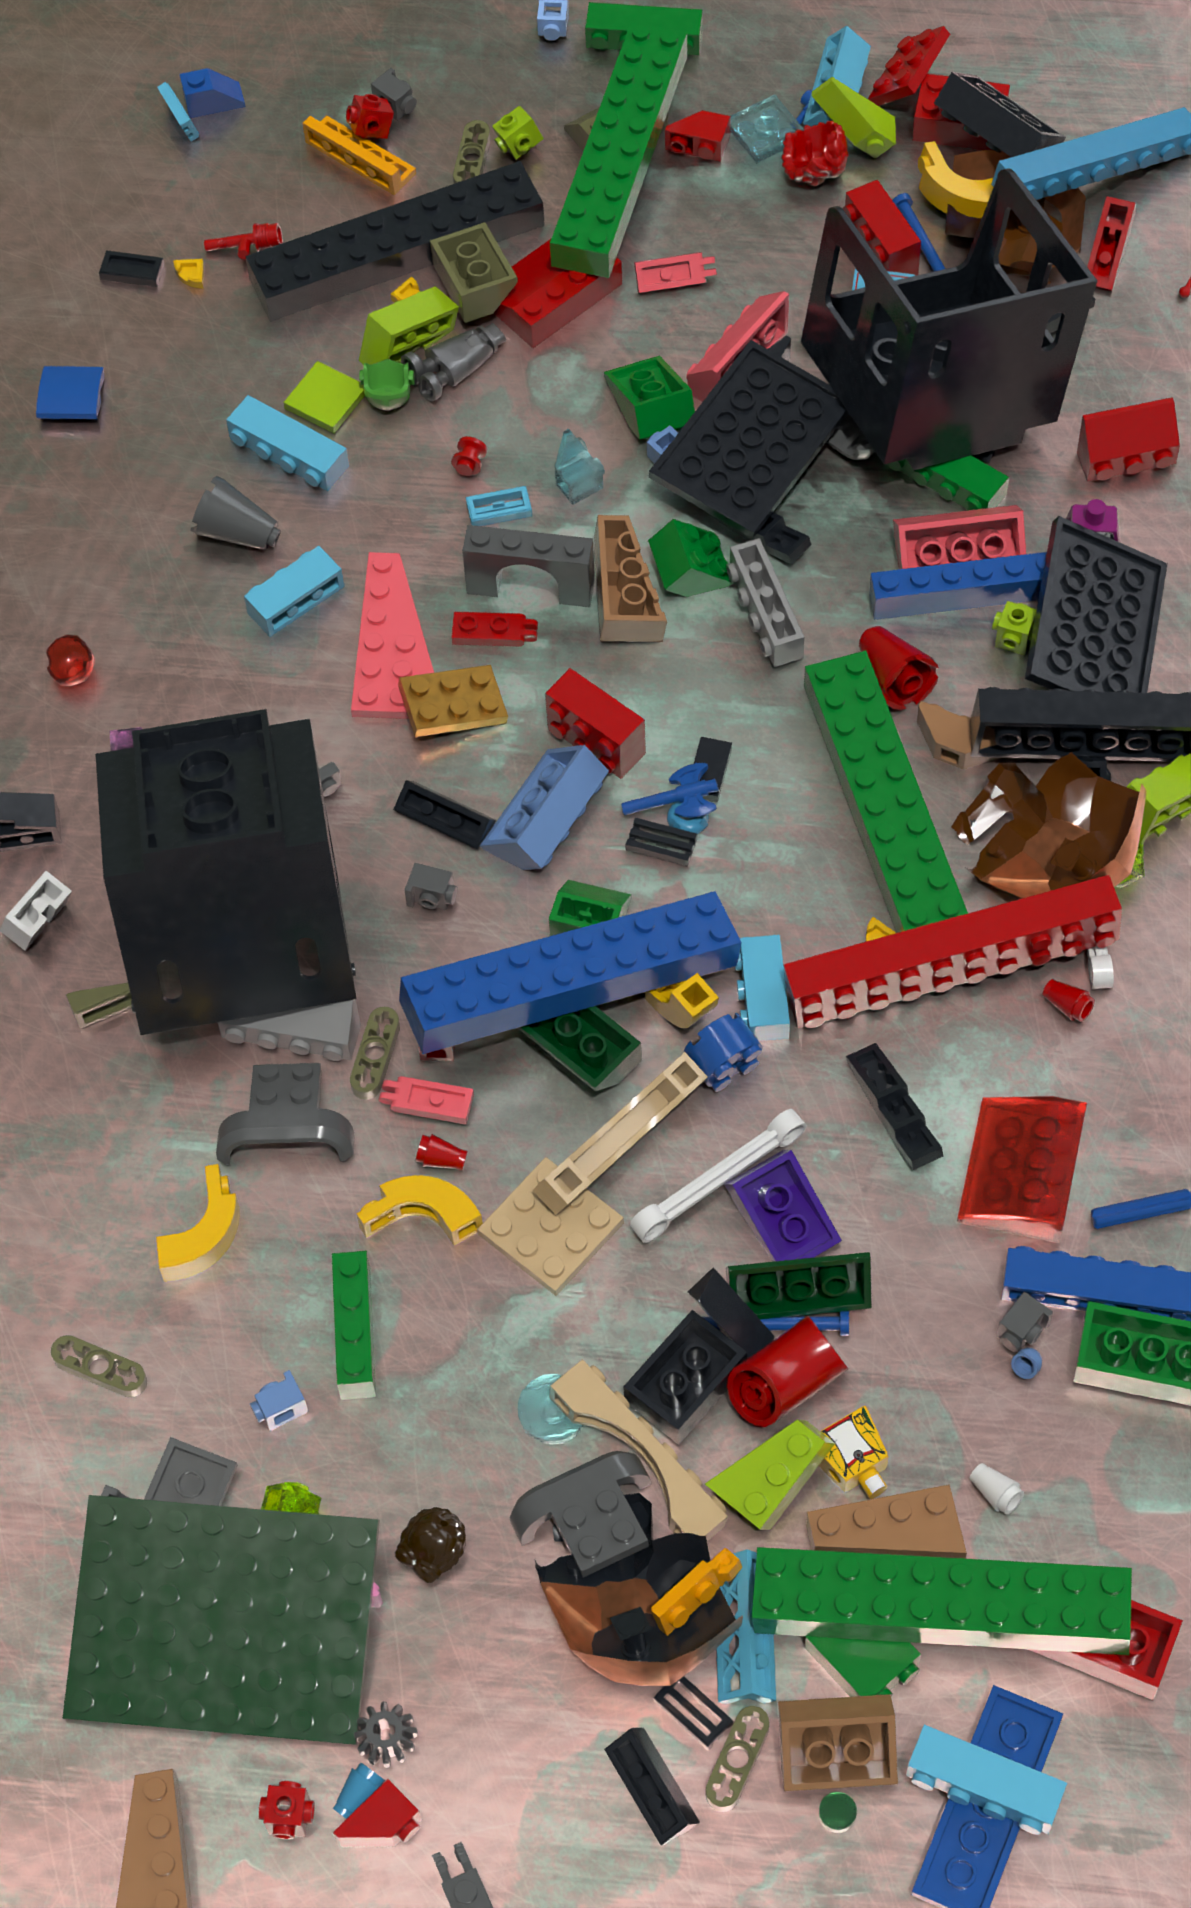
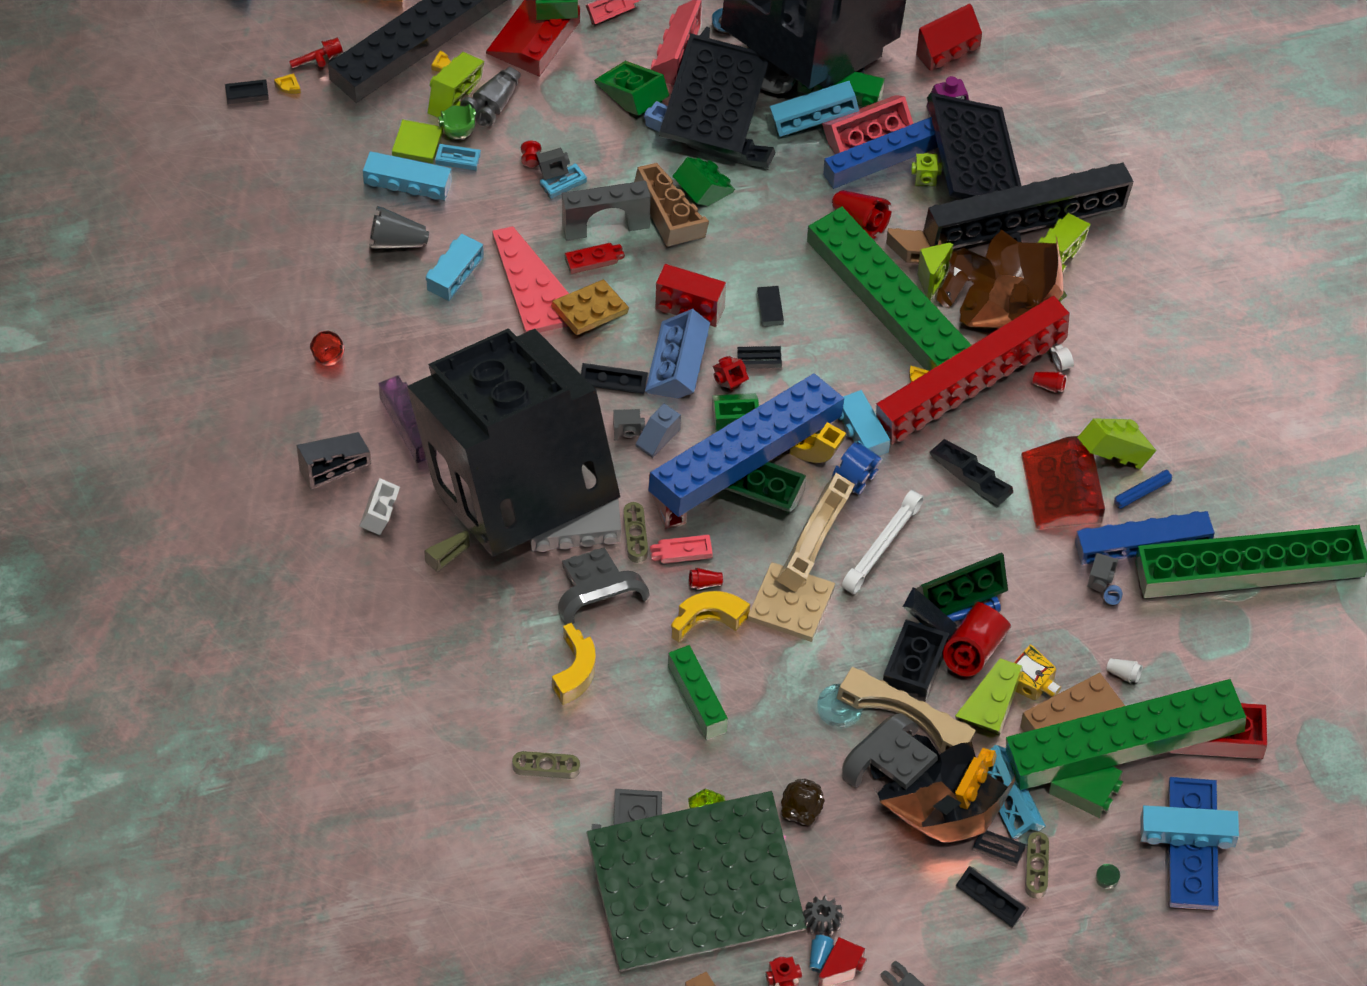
camera: 25 degrees left, 5 degrees down
blue slope [36,366,105,419] -> none
medium blue brick [250,1370,308,1431] -> none
olive slope [430,222,518,323] -> none
clear light blue slope [555,429,605,505] -> none
blue piece [621,763,719,818] -> none
dark azure piece [667,802,709,834] -> none
dark purple slope [724,1150,842,1262] -> none
light grey brick [726,538,804,667] -> none
medium nougat brick [778,1694,898,1791] -> none
none -> medium azure tile [435,144,481,171]
none -> dark grey brick [536,148,570,180]
none -> sand blue slope [636,403,681,458]
none -> red brick [713,356,749,389]
none -> medium azure brick [770,81,859,137]
none -> lime slope [917,243,953,300]
none -> lime wedge [1077,418,1157,469]

